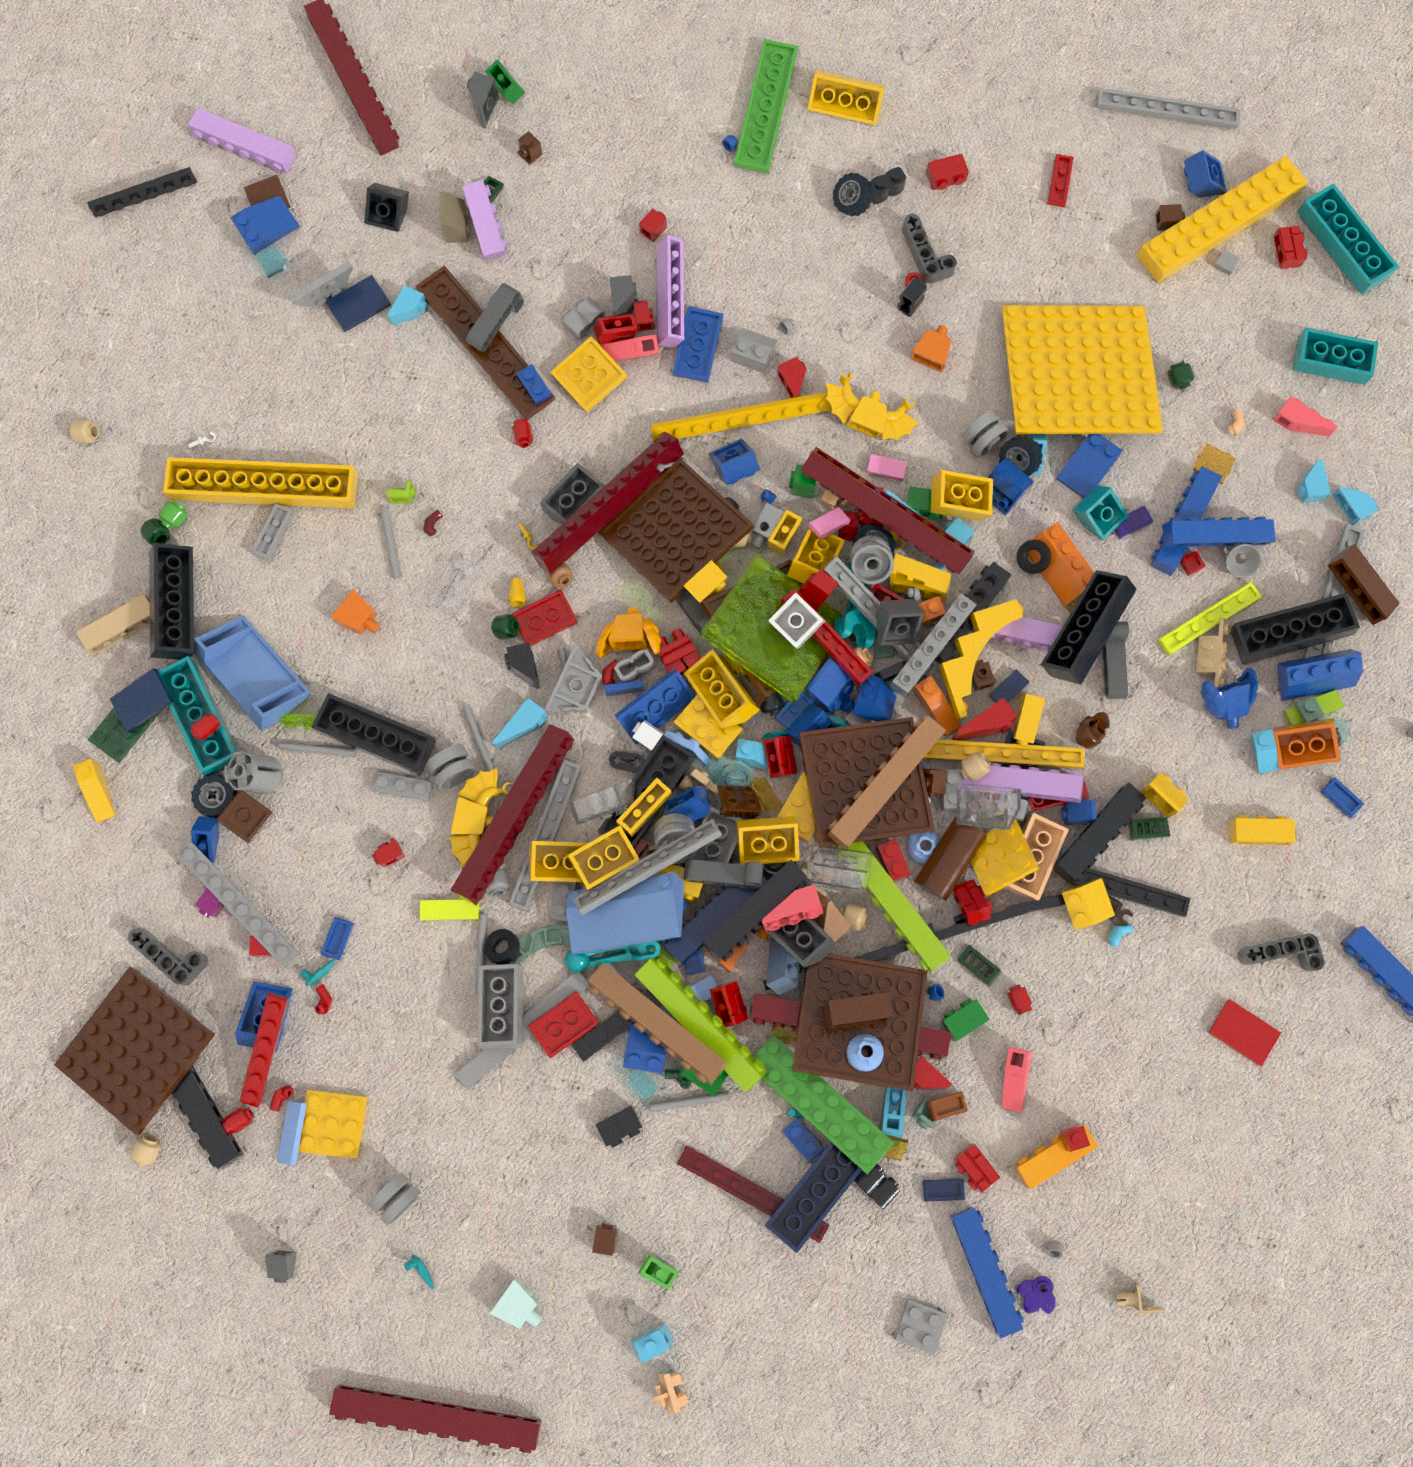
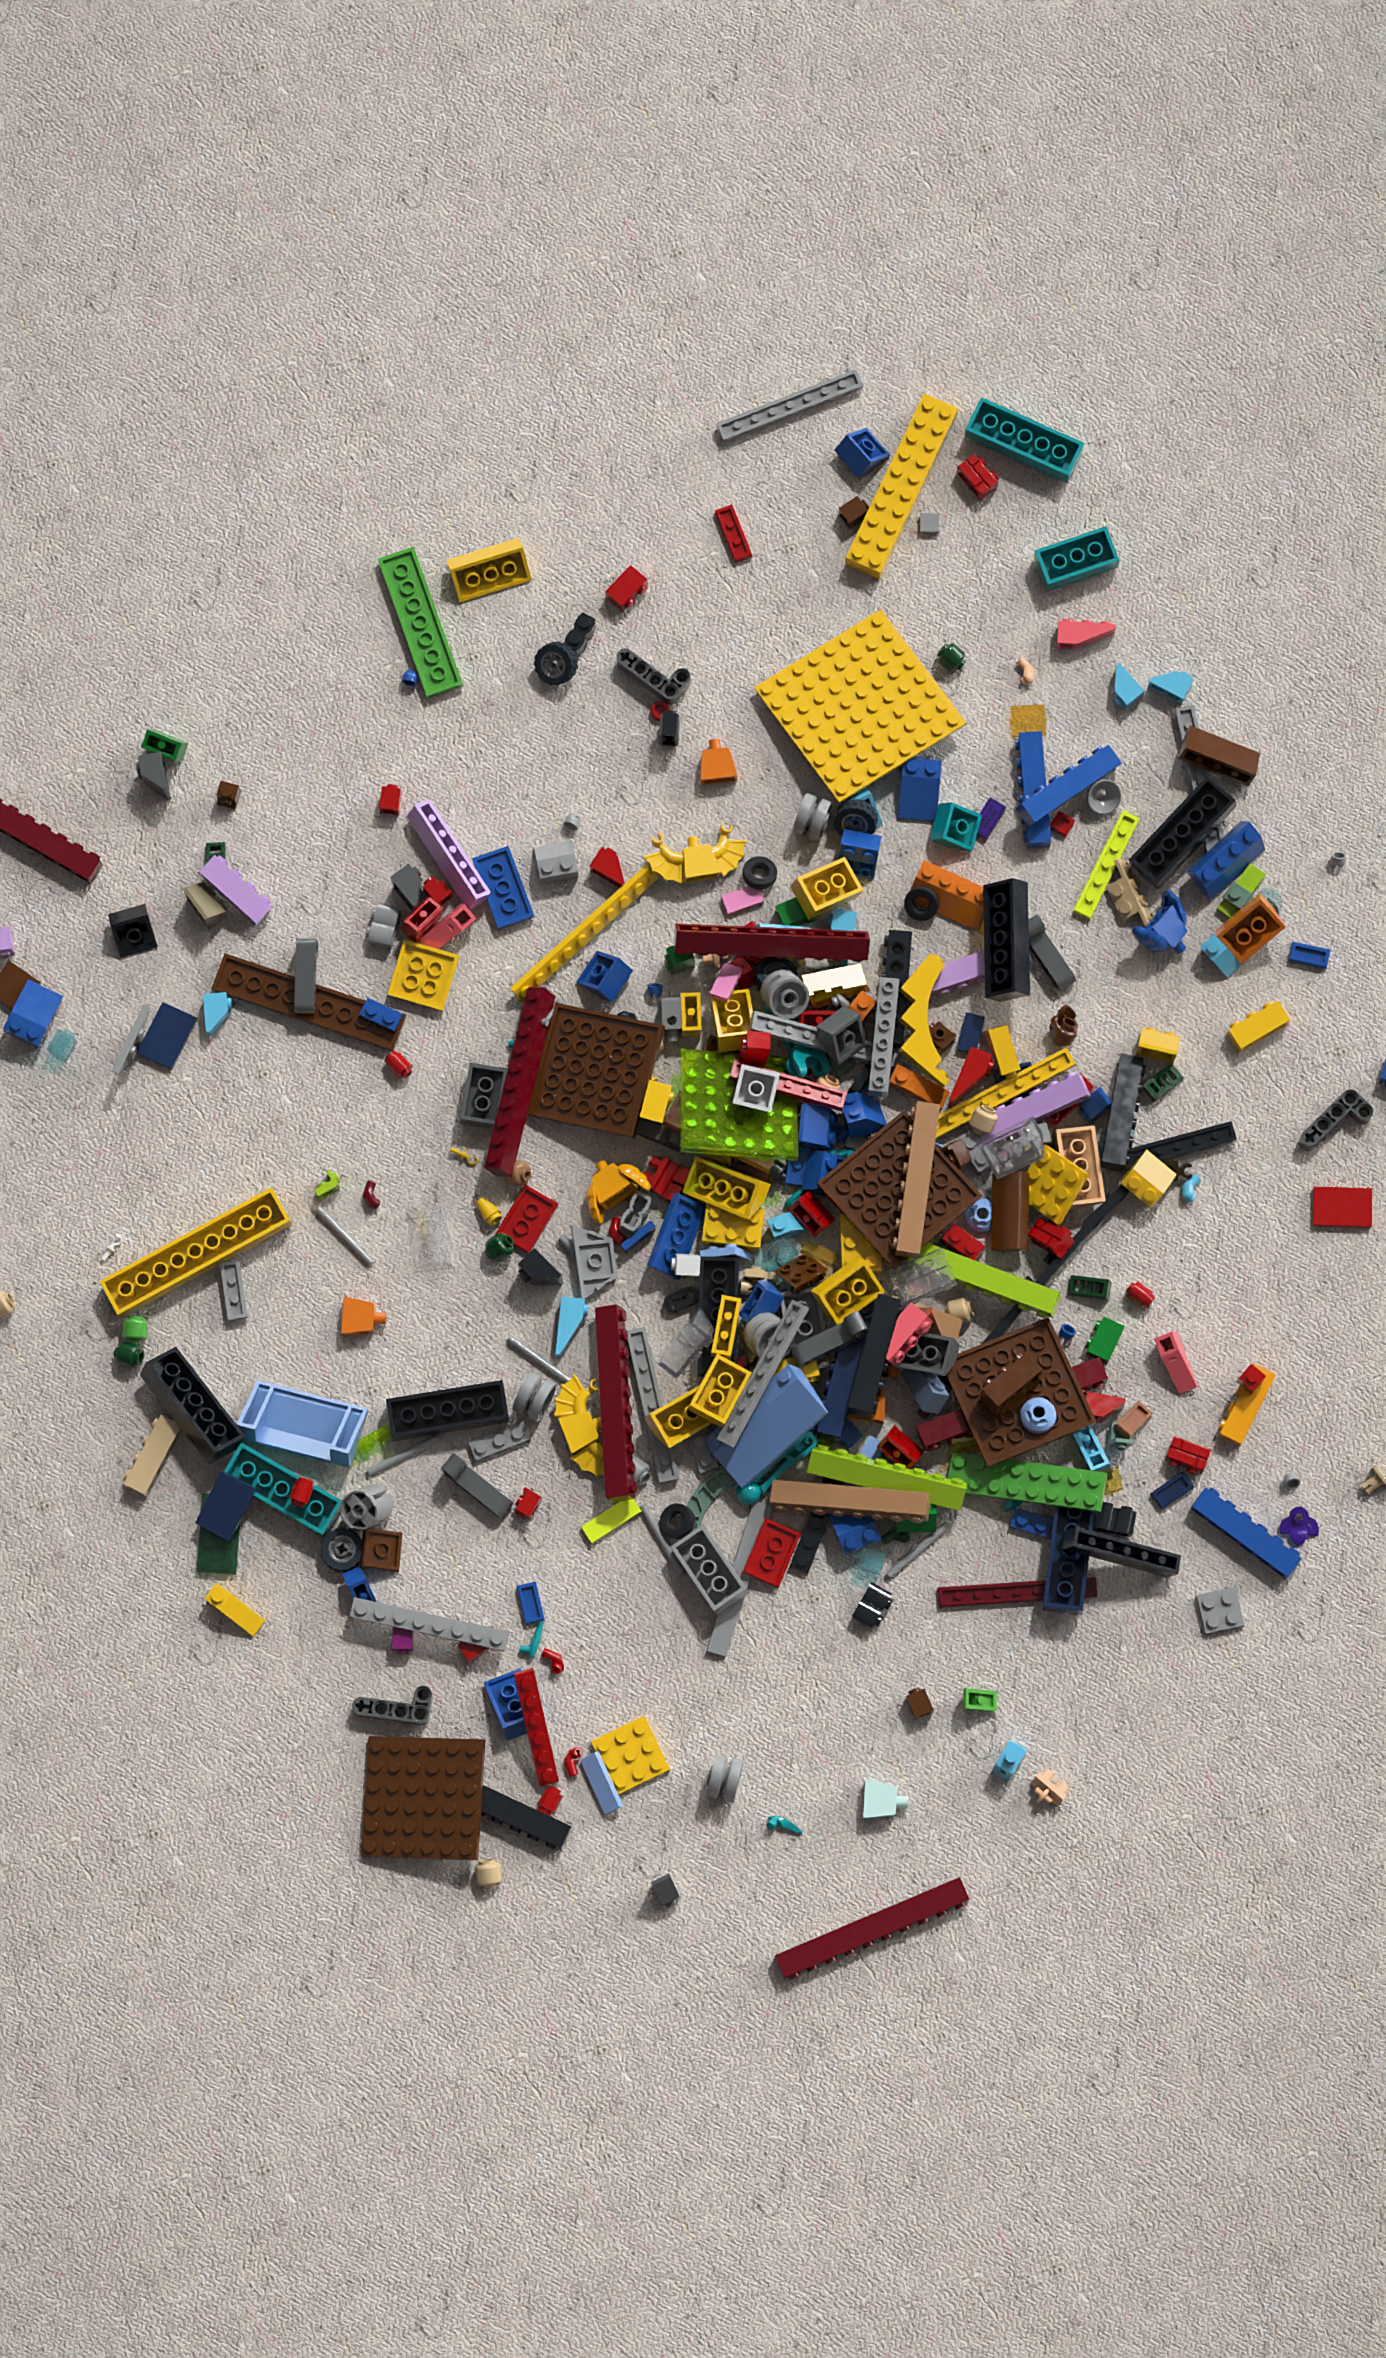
camera: 30 degrees left, 0 degrees up
none -> dark grey beam [441,1453,513,1519]
none -> black tyre [742,856,777,890]
none -> black brick [1062,1527,1181,1577]

